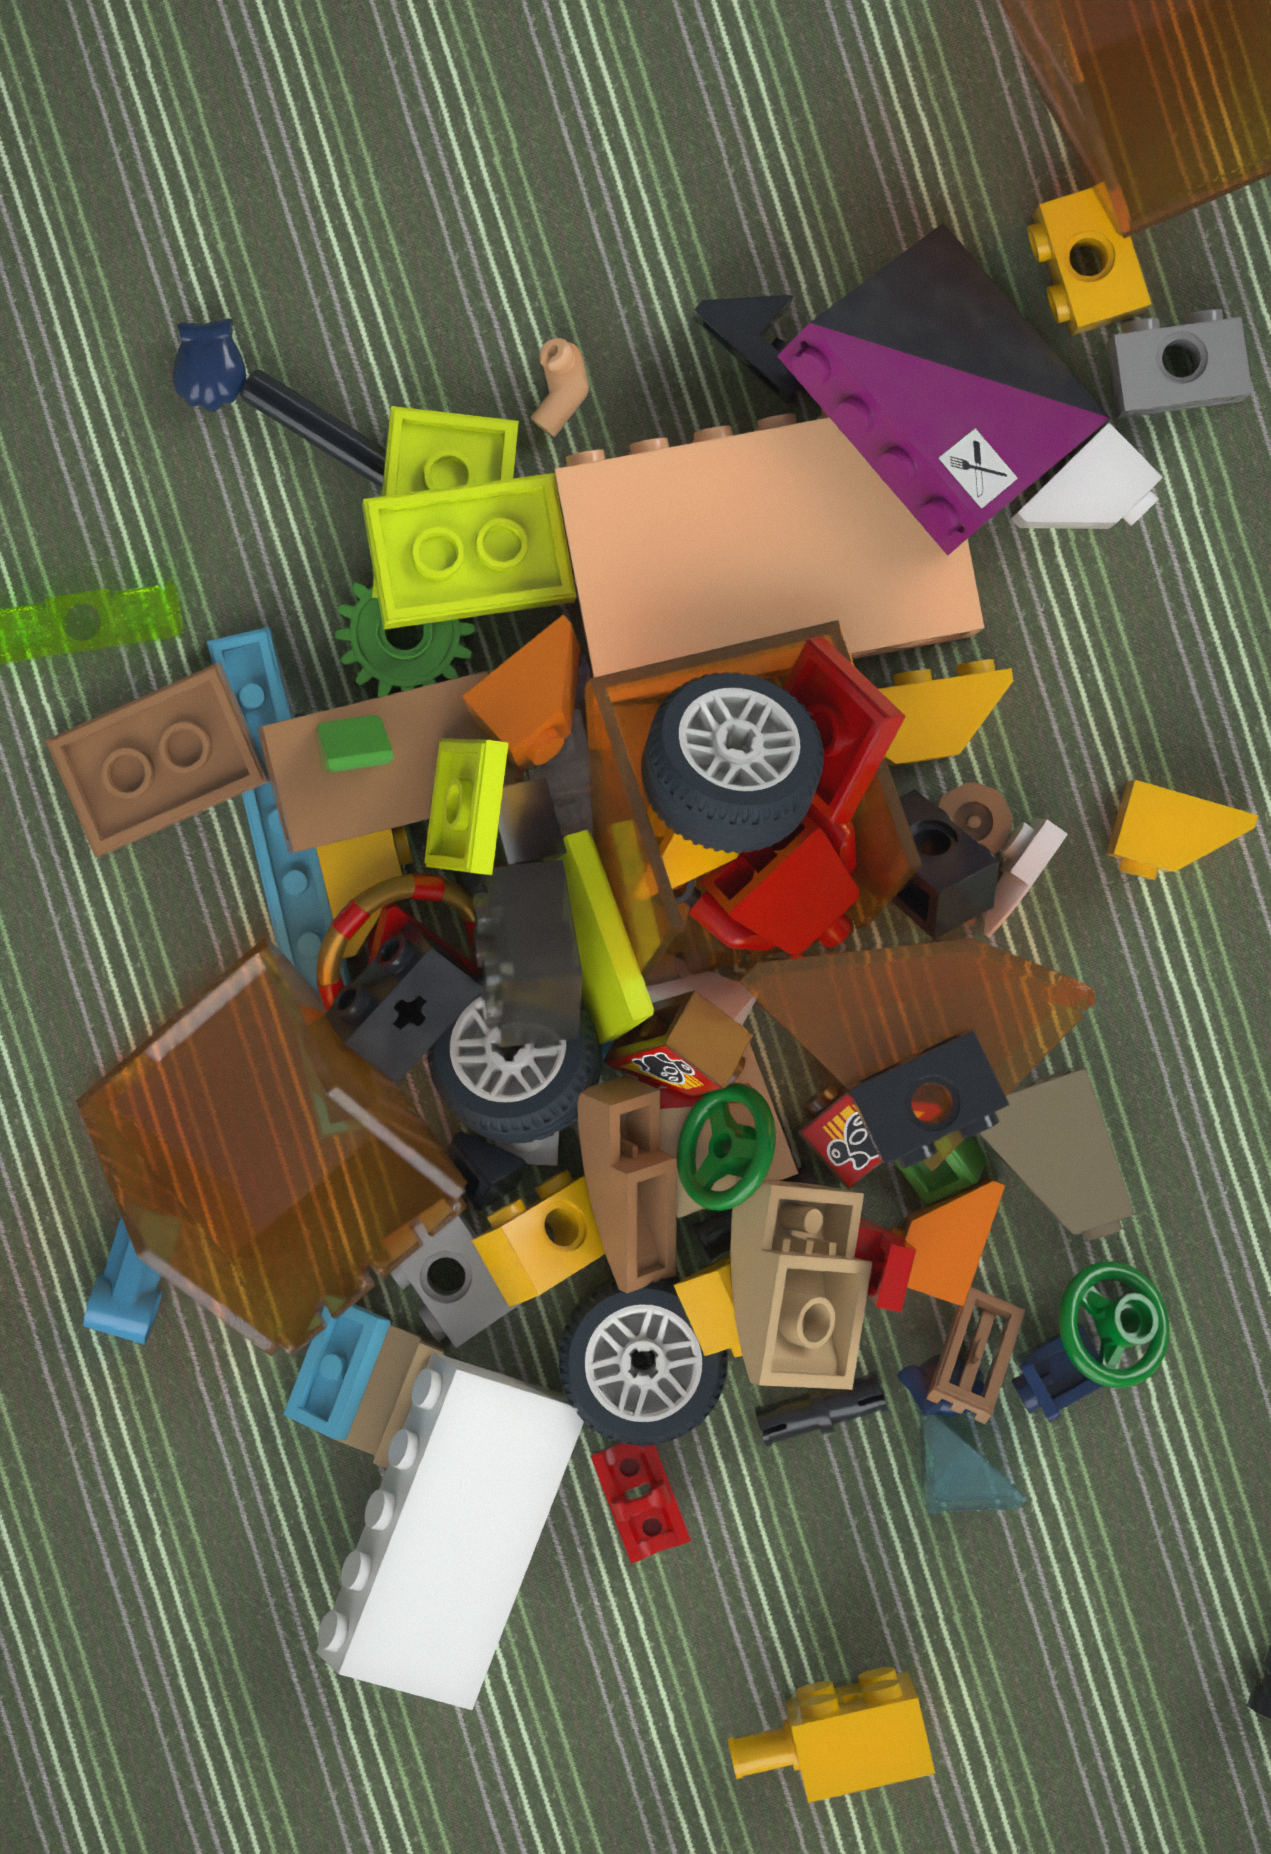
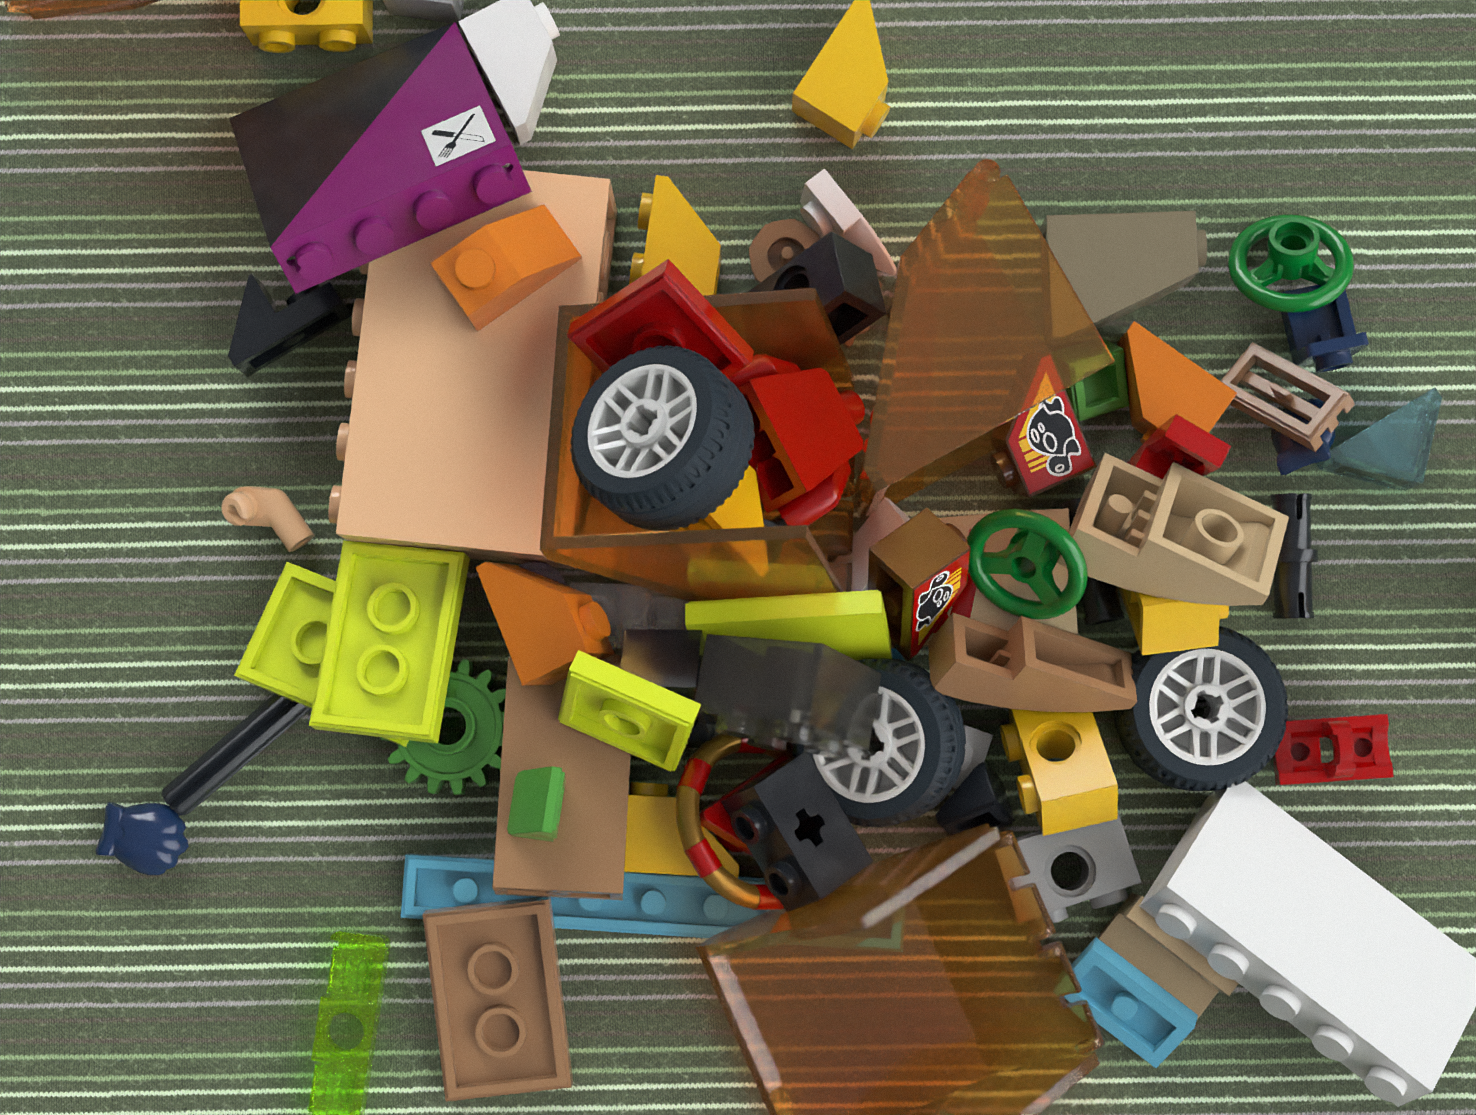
camera: 75 degrees left, 5 degrees down
black brick [846,1028,1010,1169] -> none
none -> orange slope [430,204,582,332]

